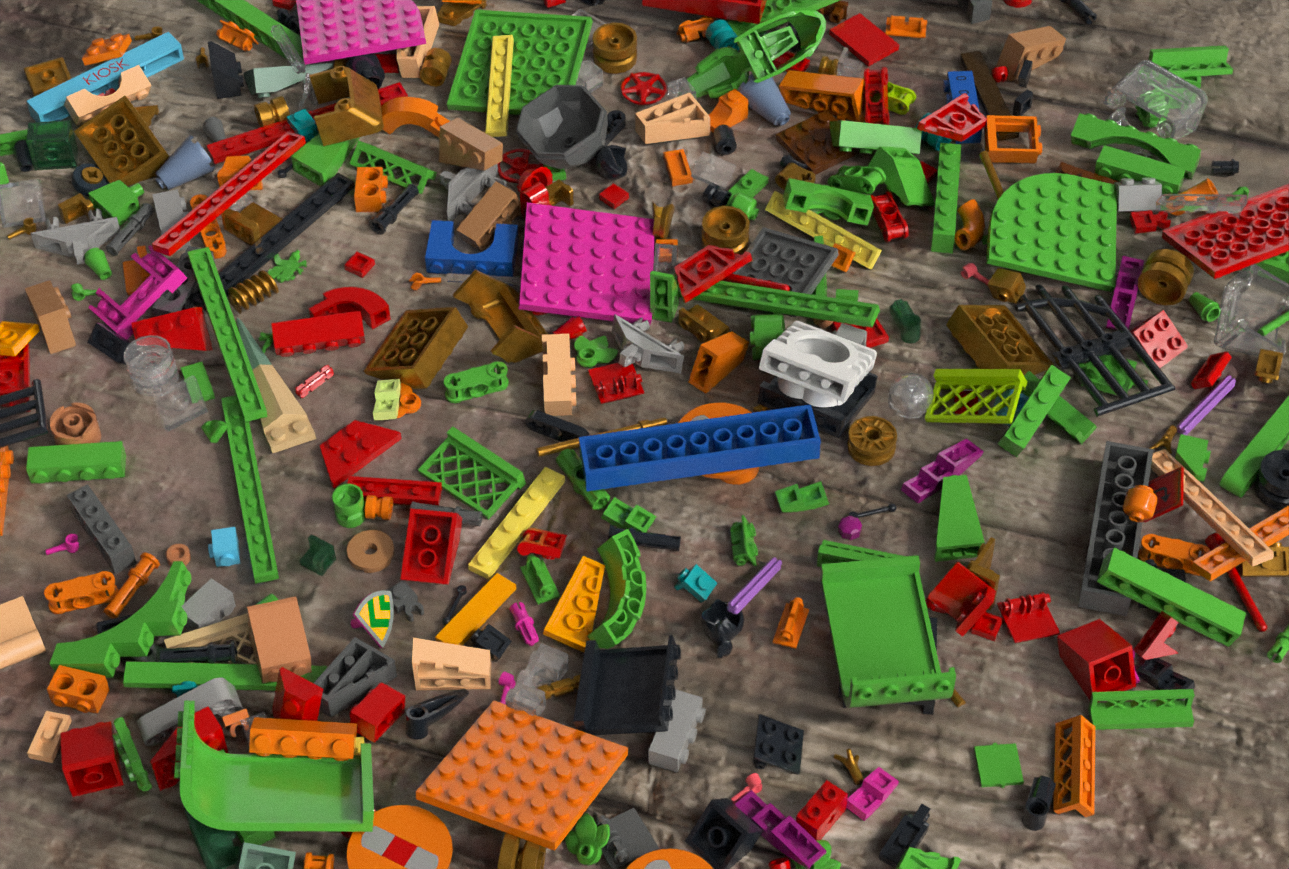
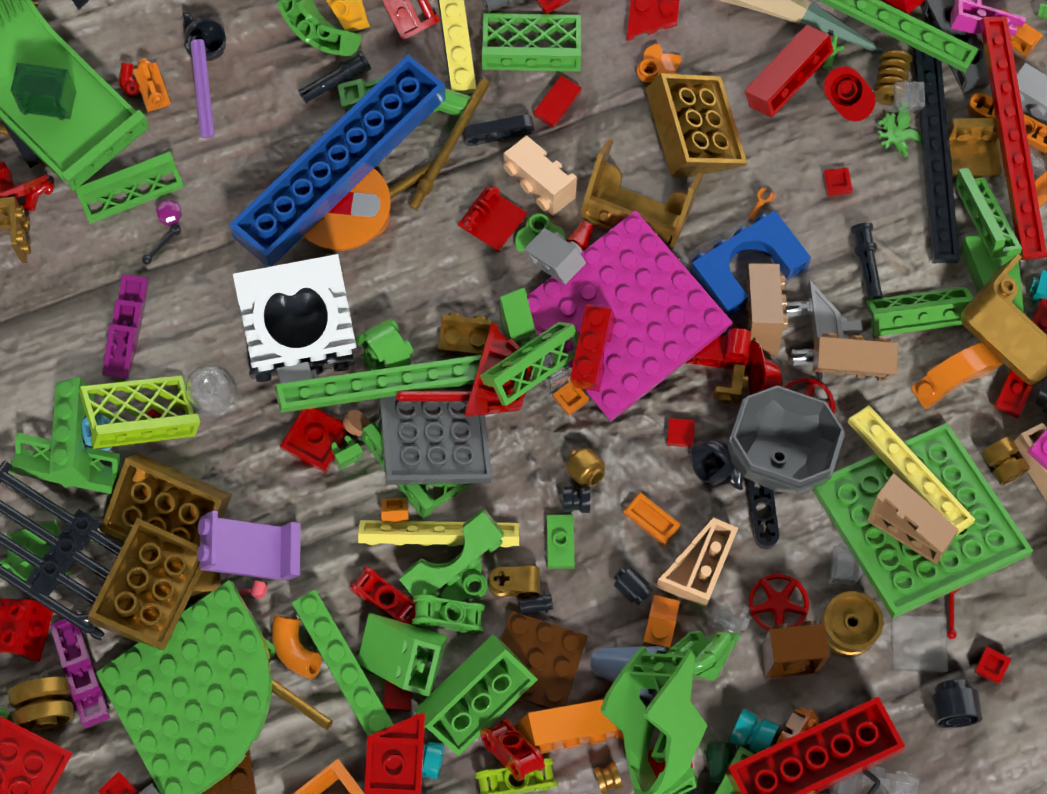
camera: 140 degrees right, 20 degrees up
axle [295,365,334,398] -> none
red arch [309,287,391,330] -> none
orange brick [354,167,388,212] -> none
yellowish green slope [373,379,401,421] -> none
bright green piece [444,361,509,403] -> none
light grey connector [612,314,684,374] -> none
pearl gold piece [652,202,675,239] -> none
teal bracket [674,564,717,603] -> none
orange slope [688,331,749,393] -> none
clear piece [691,152,737,190] -> none
pearl gold wheel [702,206,750,255] -> none
bright green head [726,193,759,221] -> none
bright green hinge [730,515,758,566] -> none
bright green slope [775,481,829,512] -> none
pearl gold wheel [847,416,897,466] -> none
clear green piece [889,299,921,343] -> none
bright green slope [934,475,985,562] -> none
none -> clear green container [11,63,76,120]
none -> pearl gold slope [88,518,203,651]
none -> red arm [119,63,140,97]
none -> medium lavender panel [197,511,301,581]
none -> bright green fence [480,321,579,406]
none -> light grey brick [524,228,586,285]
none -> red tile [533,75,582,128]
none -> pearl gold head [566,448,605,487]
none -> red arch [570,304,616,392]
none -> reddish brown brick [760,621,830,679]
none -> red piece [824,66,876,122]
none -> medium nougat wedge [867,473,959,565]
none -> clear panel [889,82,925,112]
none -> bright green fence [955,168,1022,259]

